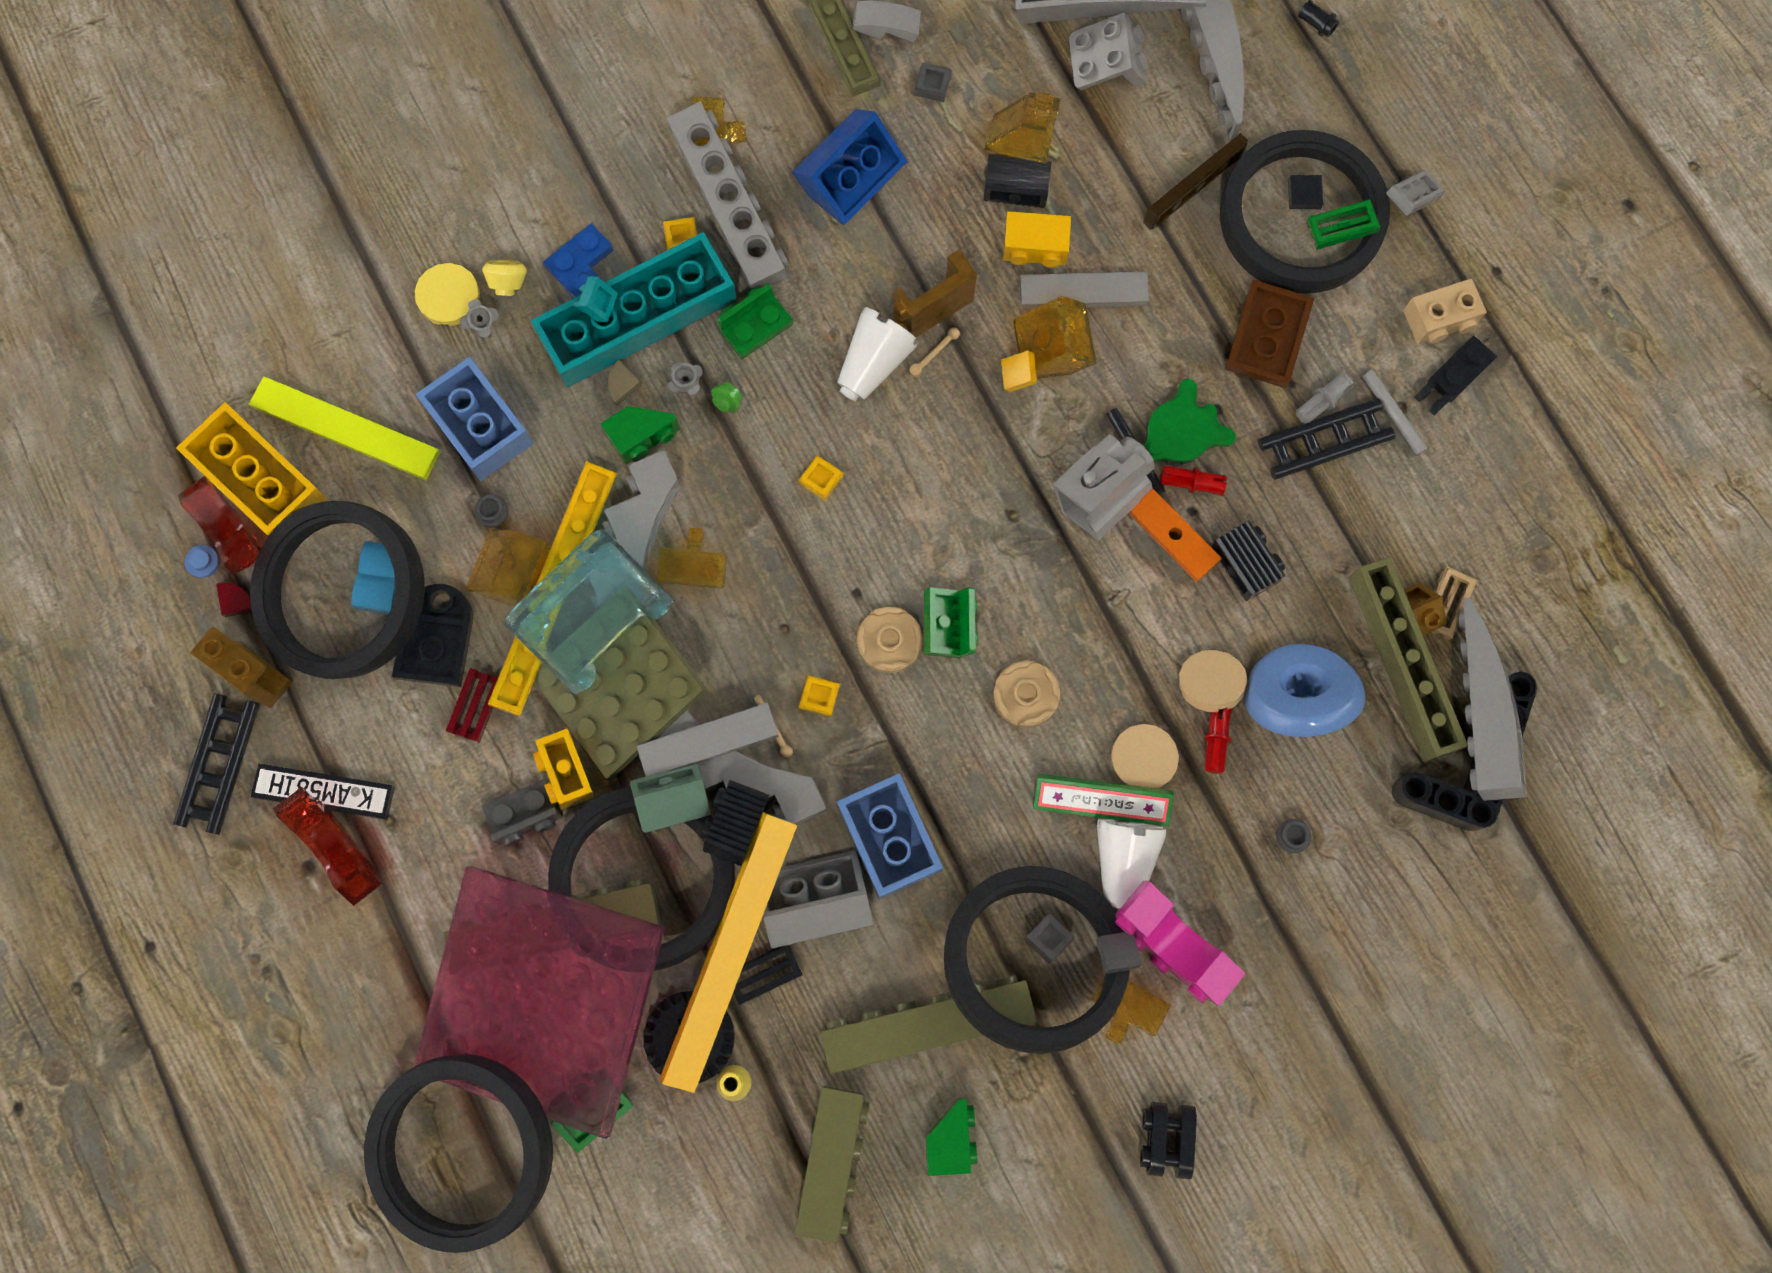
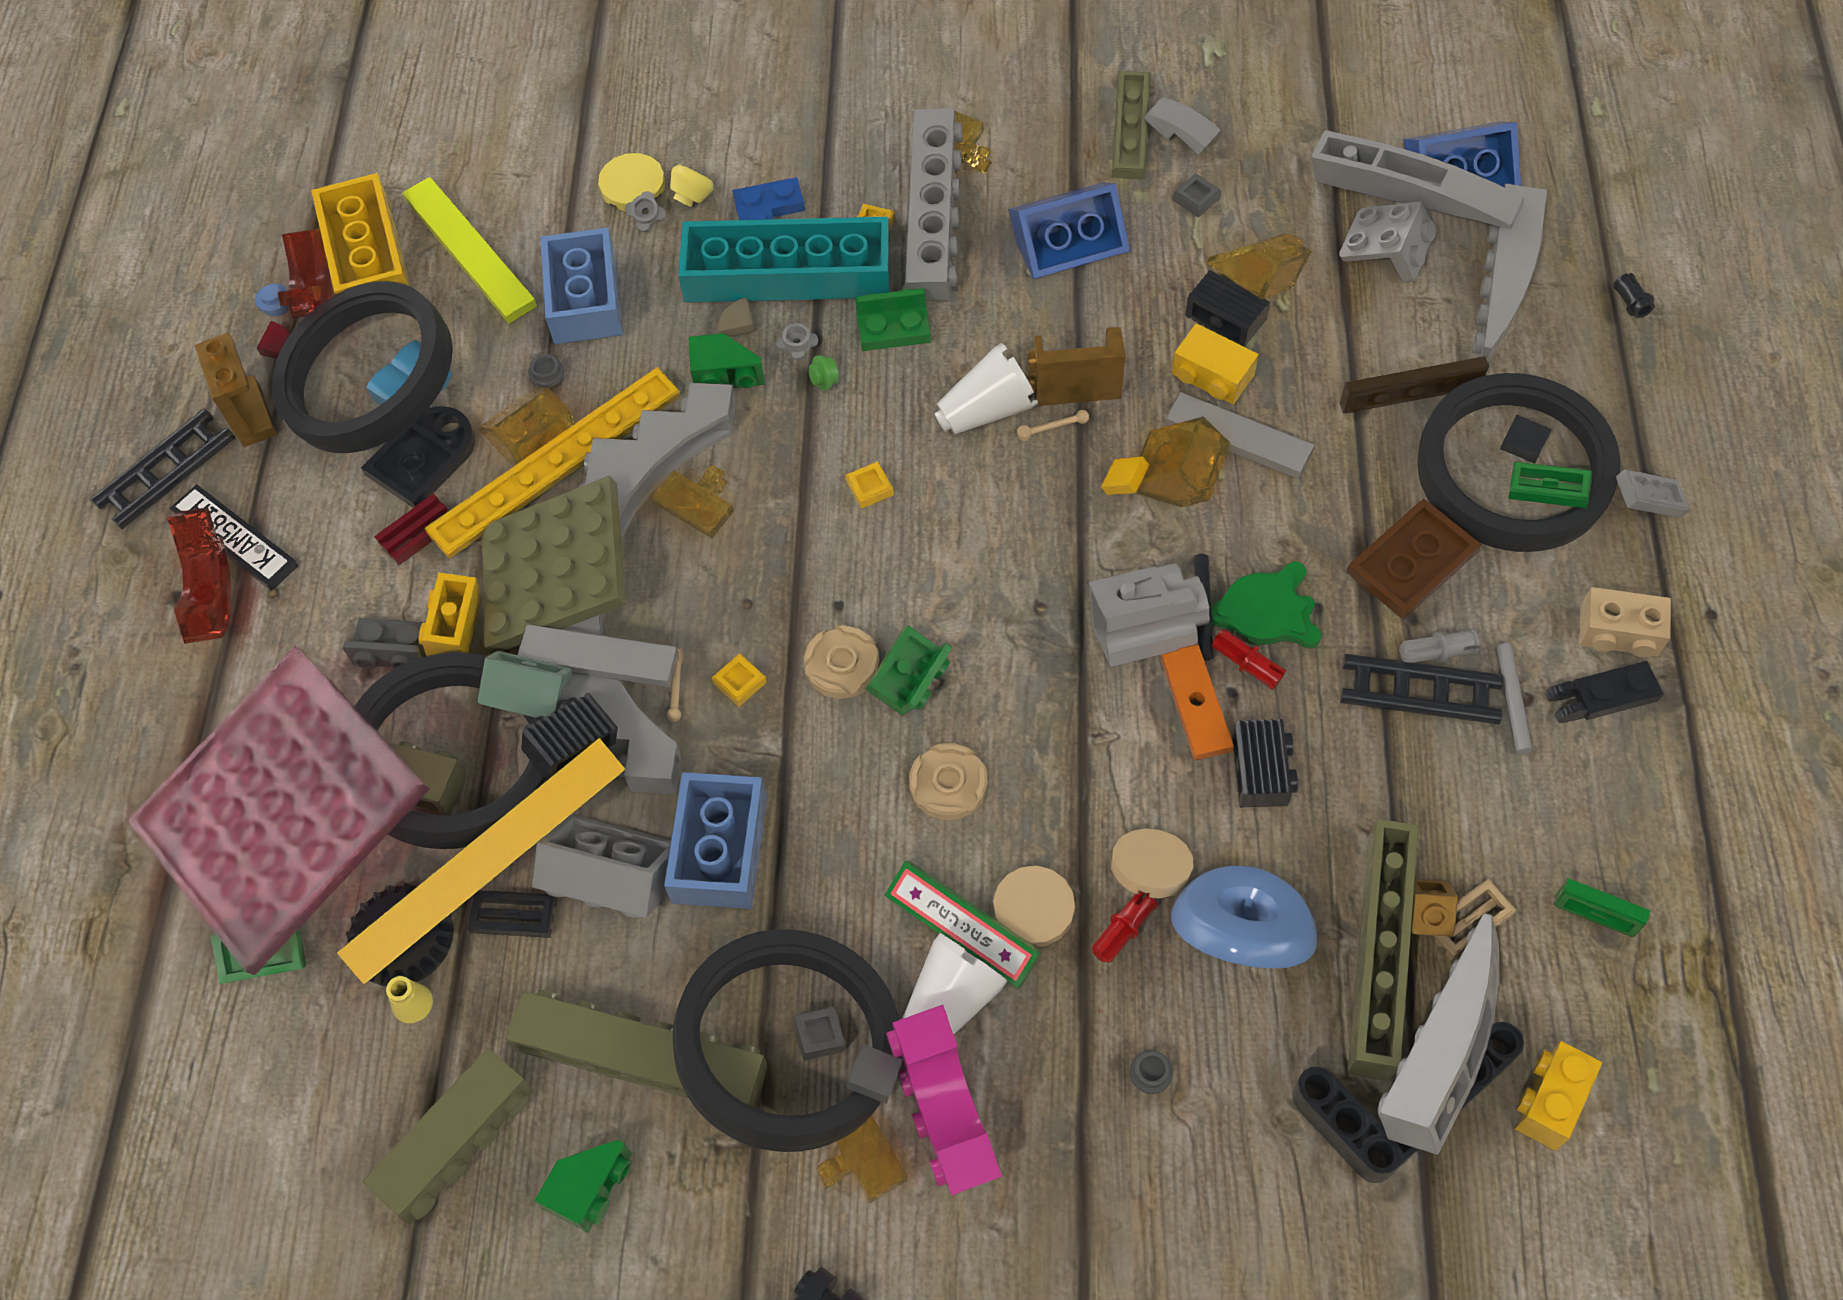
camera: 35 degrees right, 15 degrees down
black tyre [364,1054,553,1253] -> none
clear light blue windscreen [505,529,674,695] -> none
teal tile [574,276,618,322] -> none
none -> yellow brick [1514,1041,1603,1151]
none -> green tile [1553,878,1651,937]

